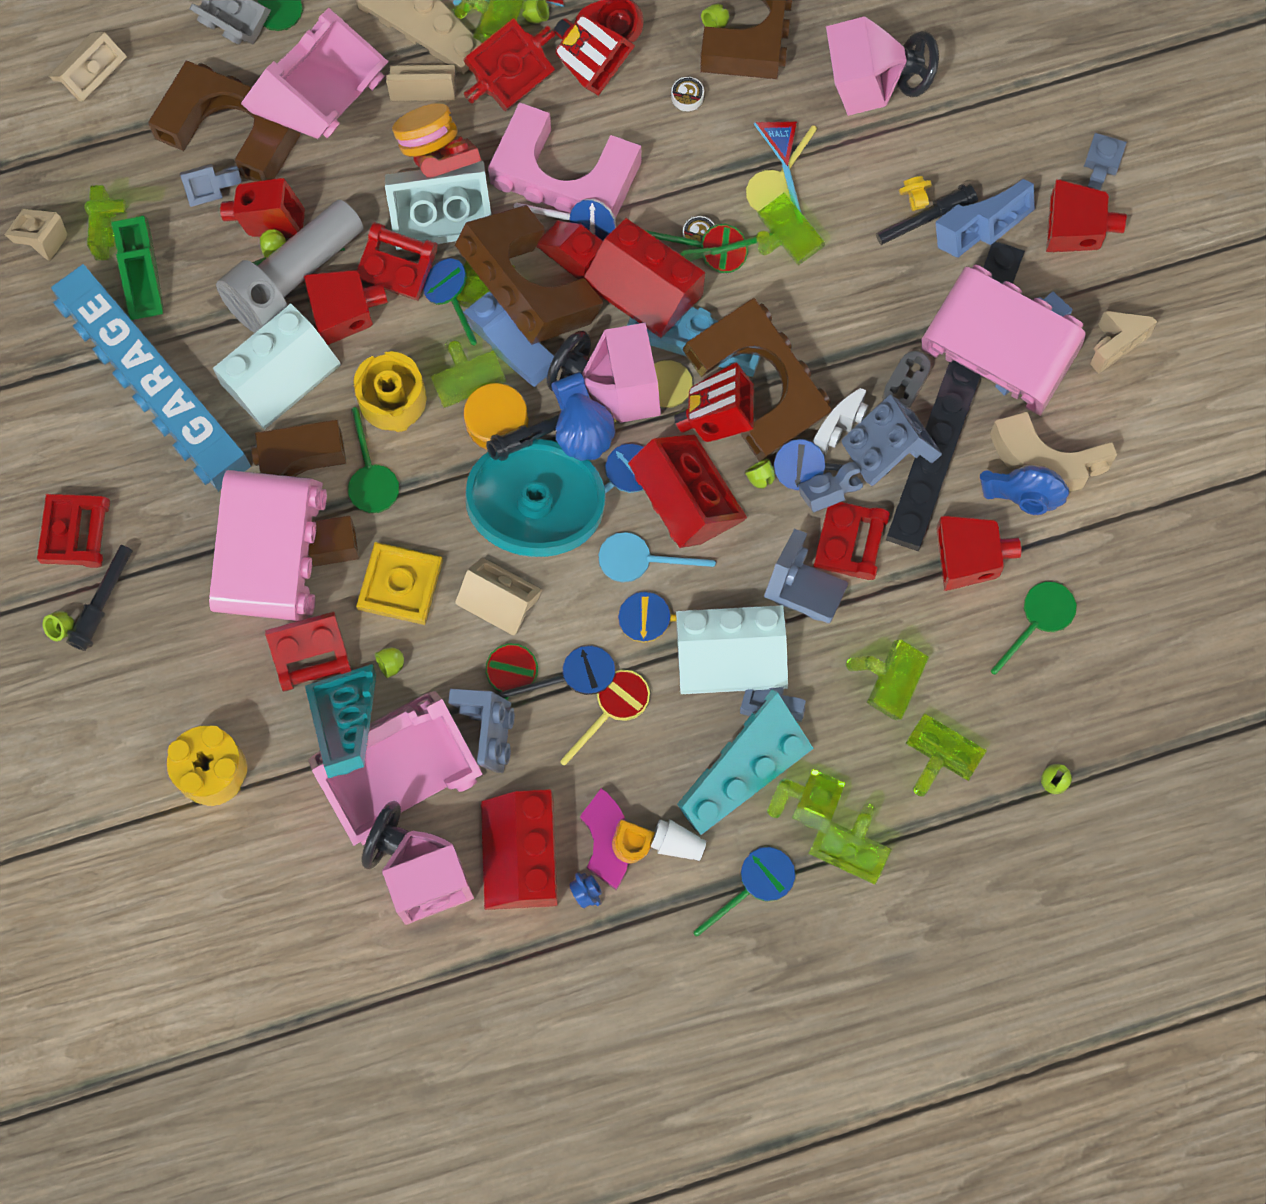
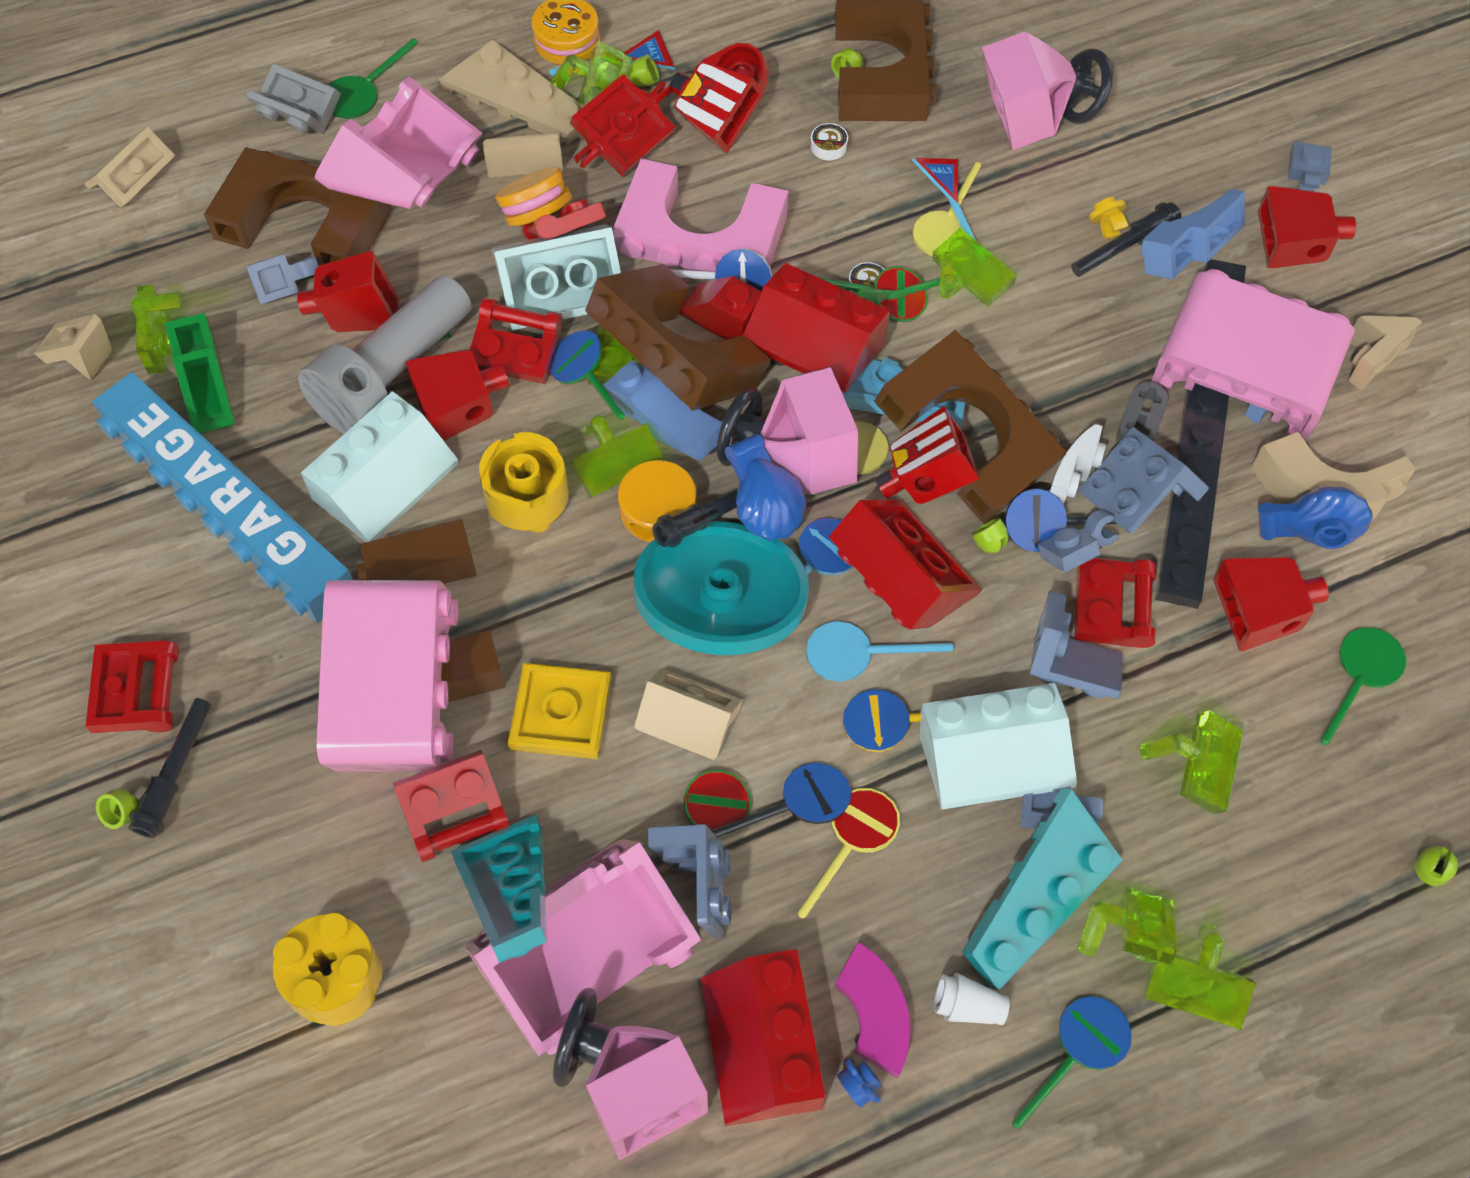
camera: 10 degrees left, 10 degrees down
lime hinge [260,229,287,258] -> none
green piece [348,407,399,514] -> none
lime hinge [375,647,404,678] -> none
light orange tile [612,819,655,863] -> none
clear neon green plate [906,713,987,797] -> none

